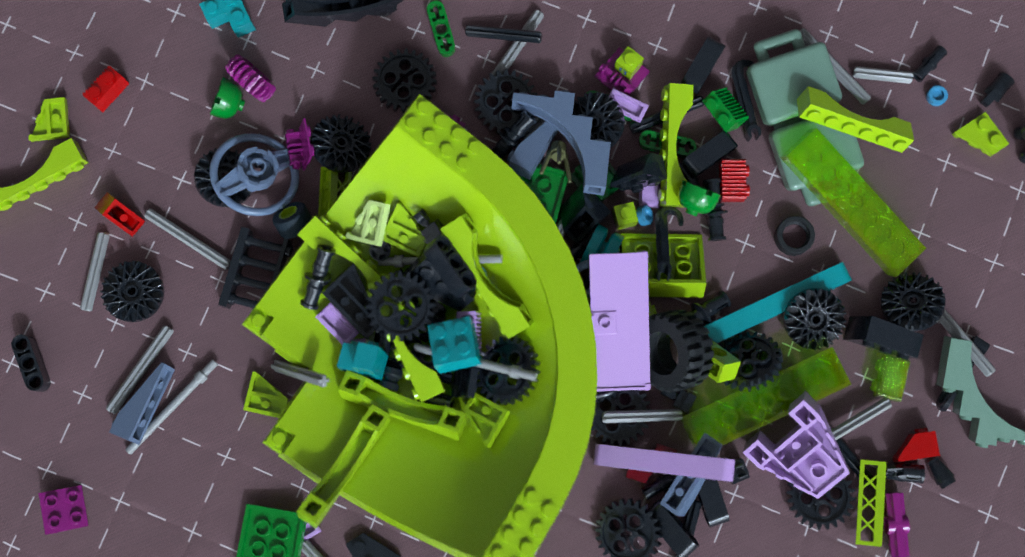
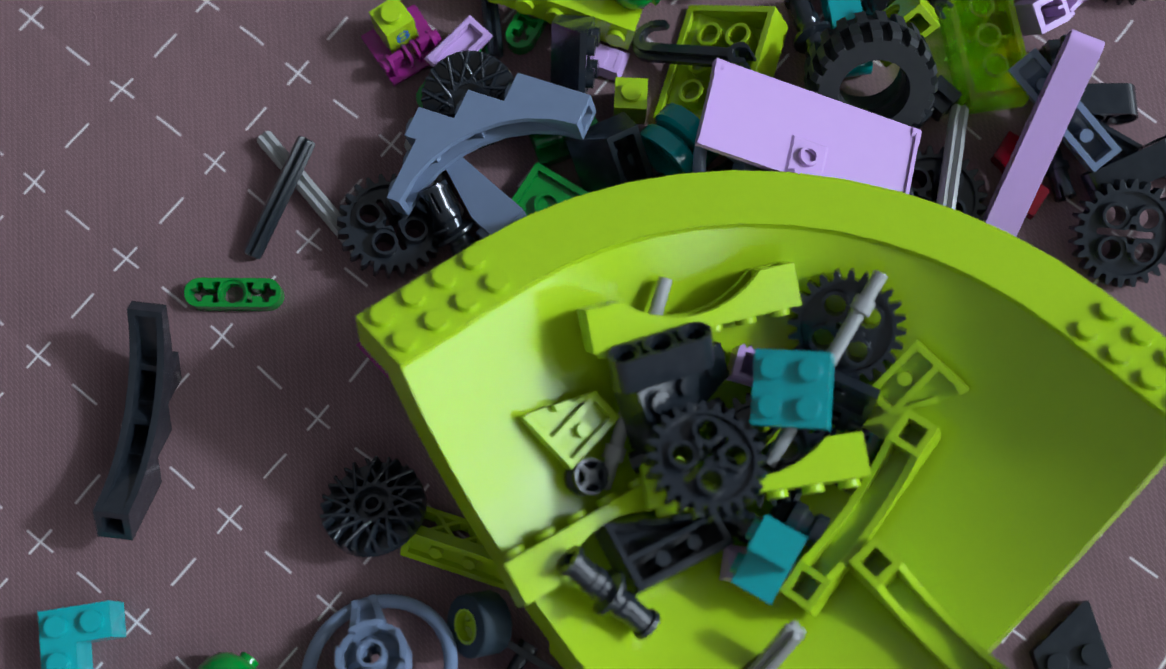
camera: 75 degrees left, 5 degrees down
magenta gear [225,54,276,102] -> none
magenta hinge [285,118,314,171] -> none
lavender tile [315,302,359,345] -> none
yellowish green wing [345,200,390,247] -> none
black gear [372,48,437,113] -> none
black piece [413,209,445,244] -> none
olive plant [539,141,572,183] -> none
dark azure tile [636,205,653,226] -> none

